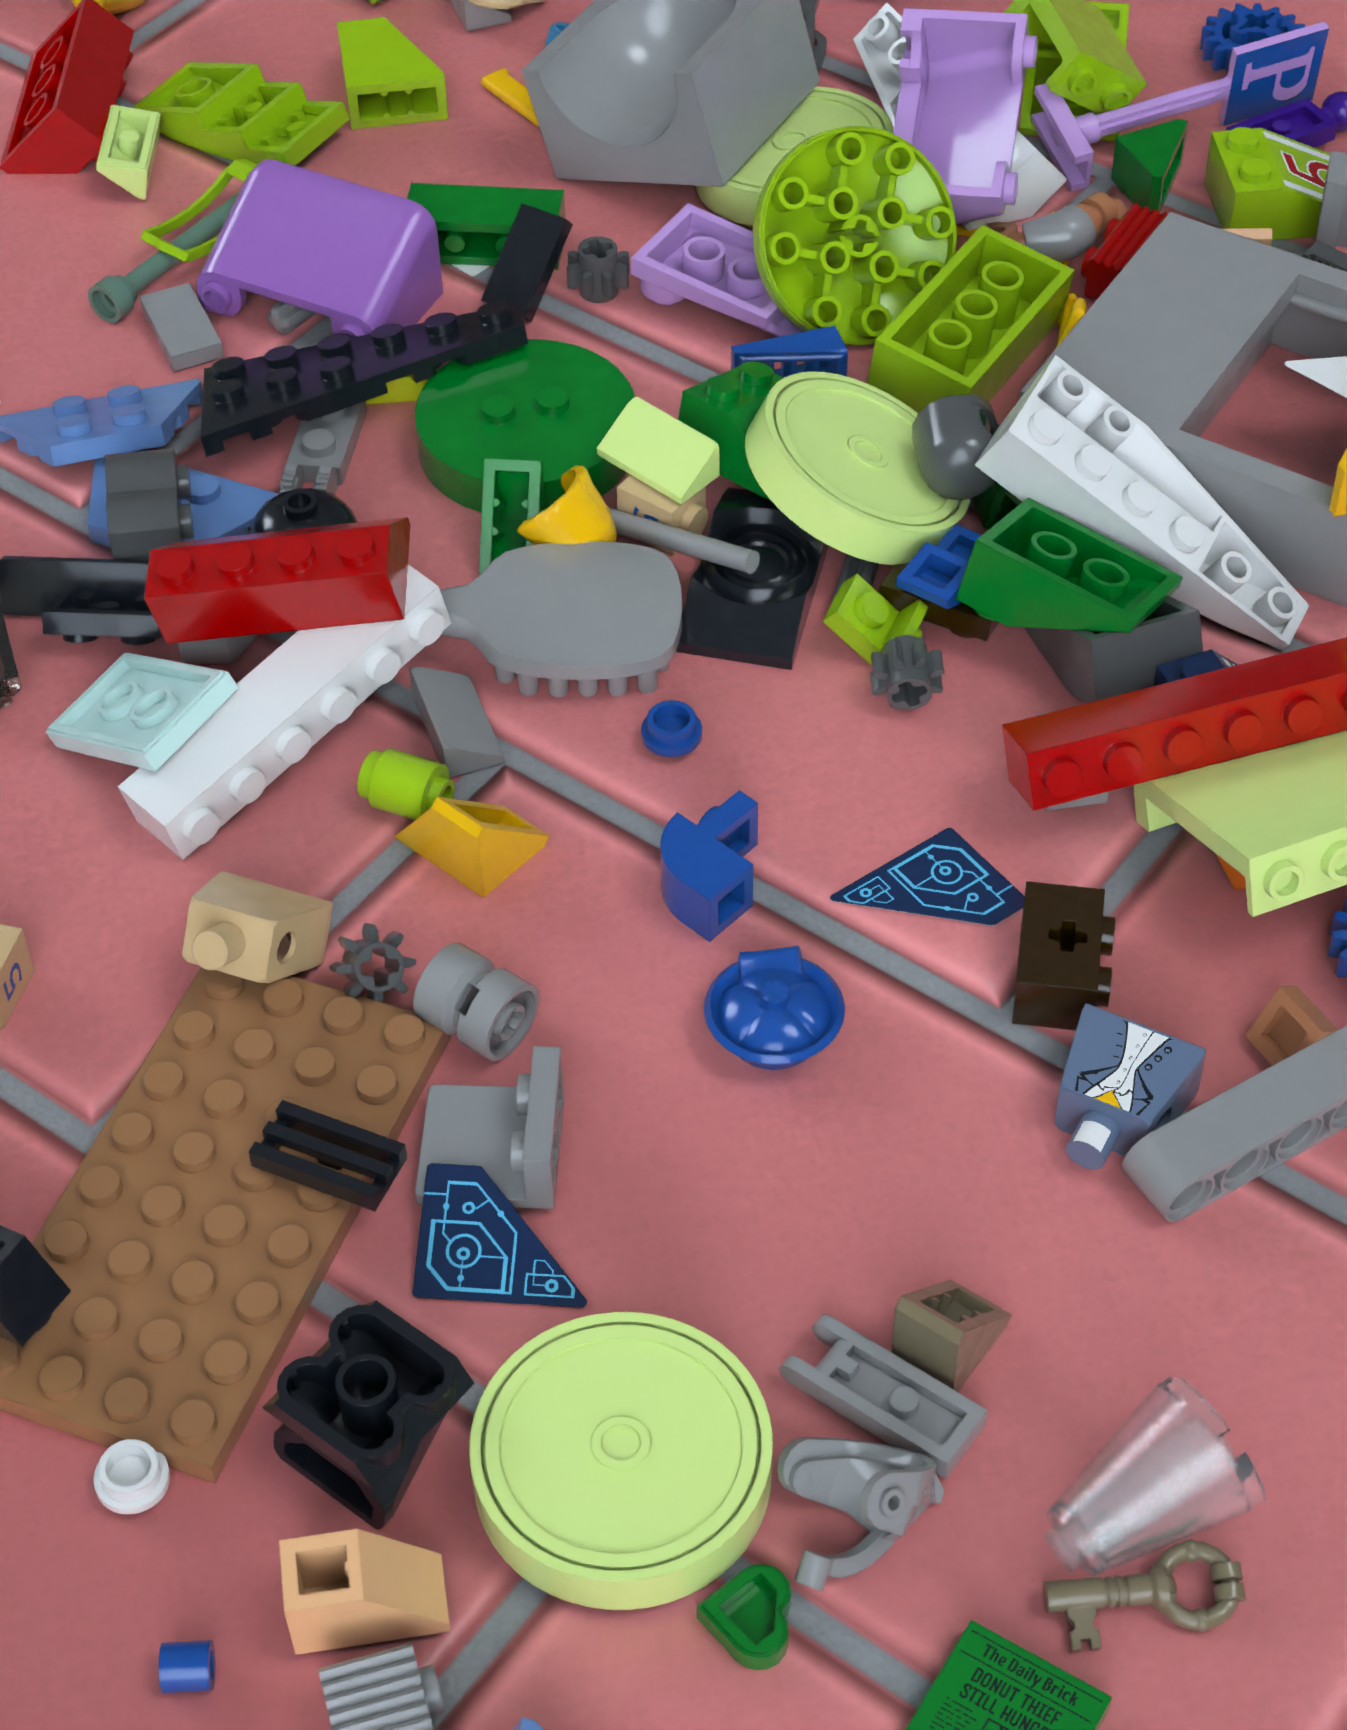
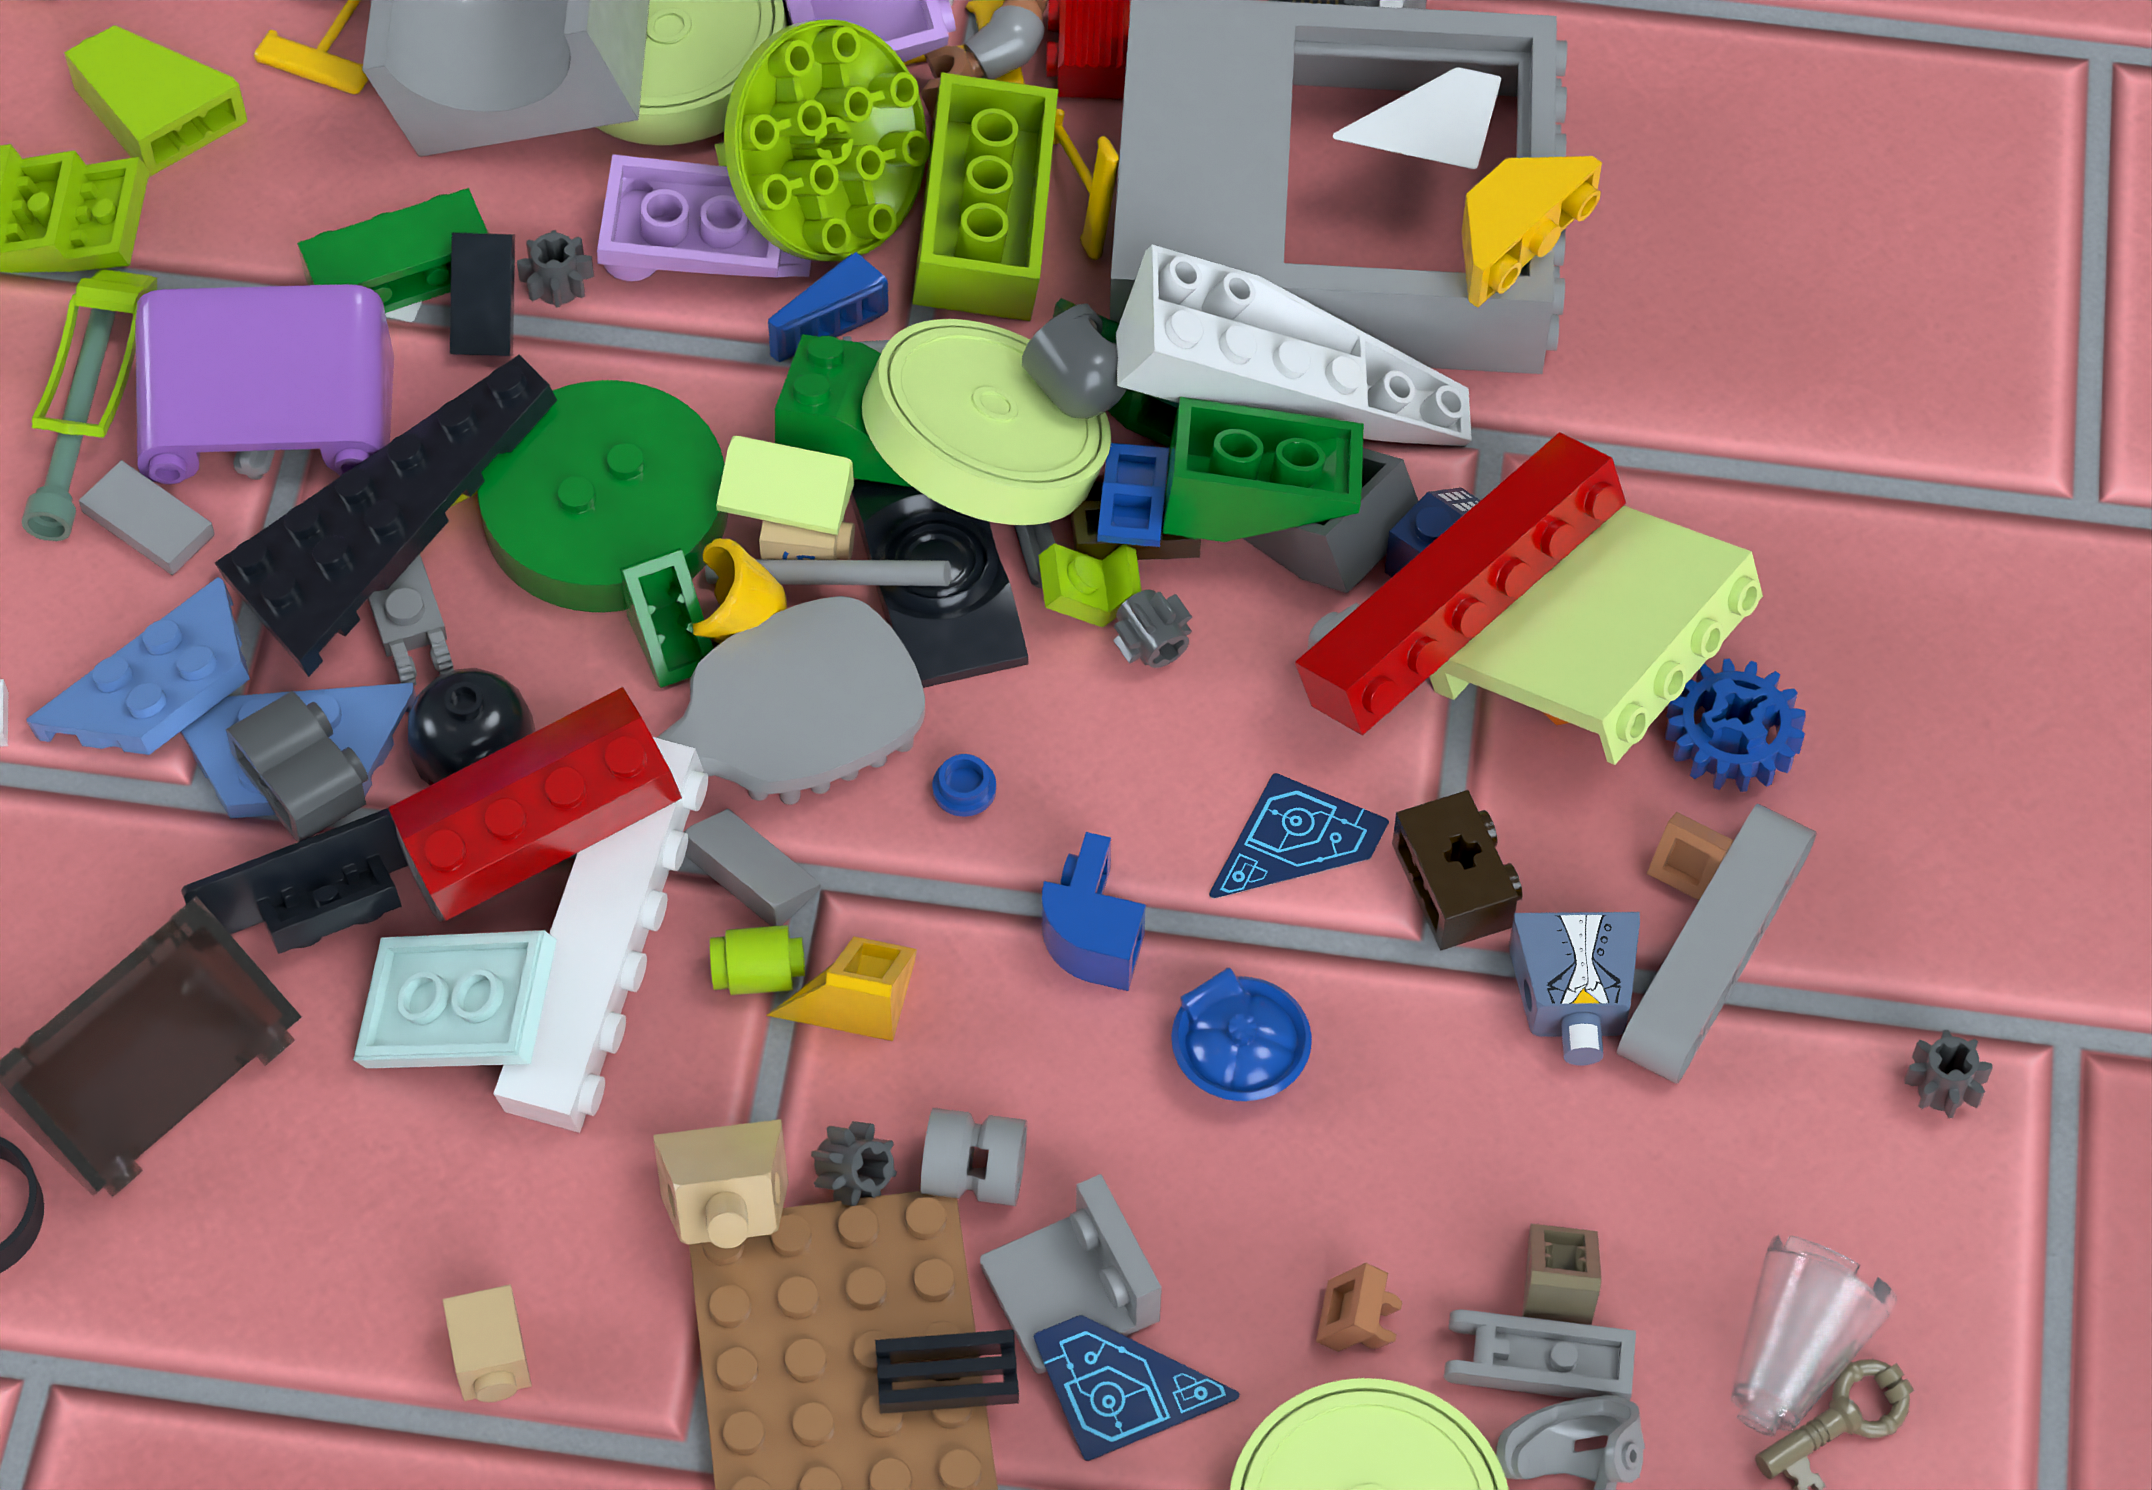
camera: 30 degrees left, 10 degrees up
none -> nougat tile [1316,1263,1402,1352]

